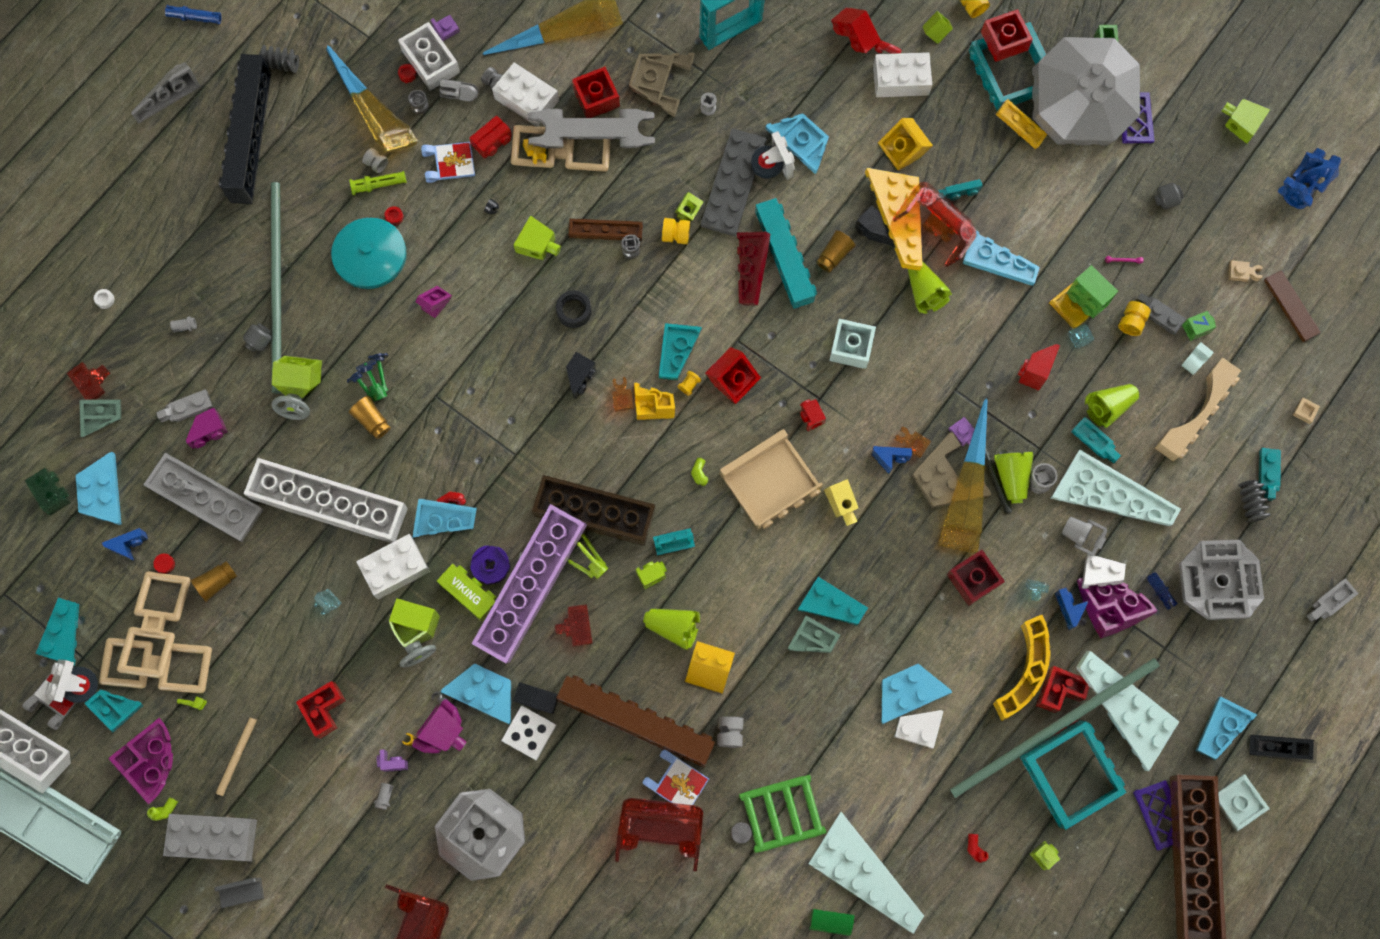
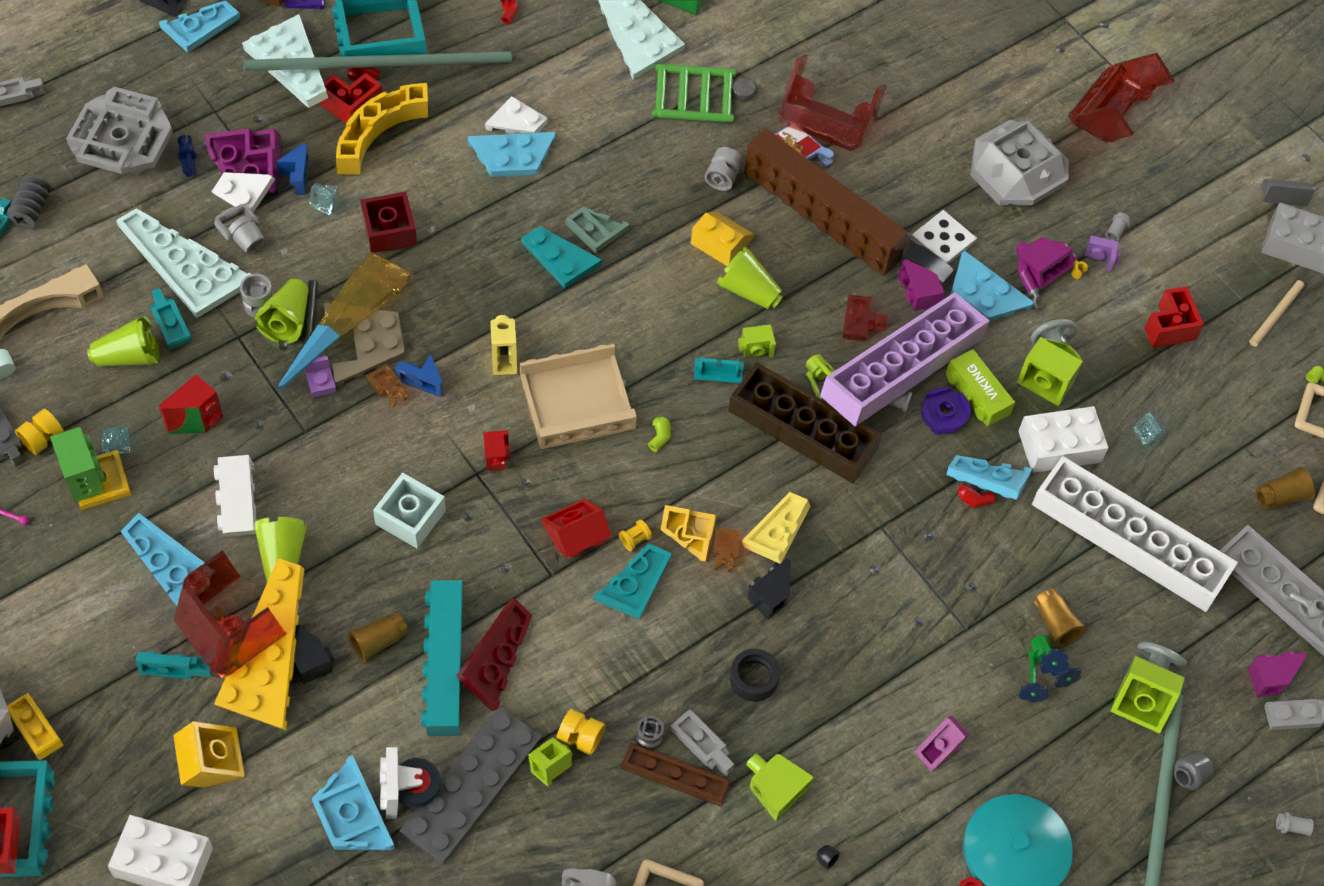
camera: 165 degrees left, 15 degrees down
none -> white wedge [214,455,256,537]
none -> light grey hinge [670,709,734,777]
none -> light yellow wing [742,492,811,564]
none -> magenta slope [898,259,944,311]

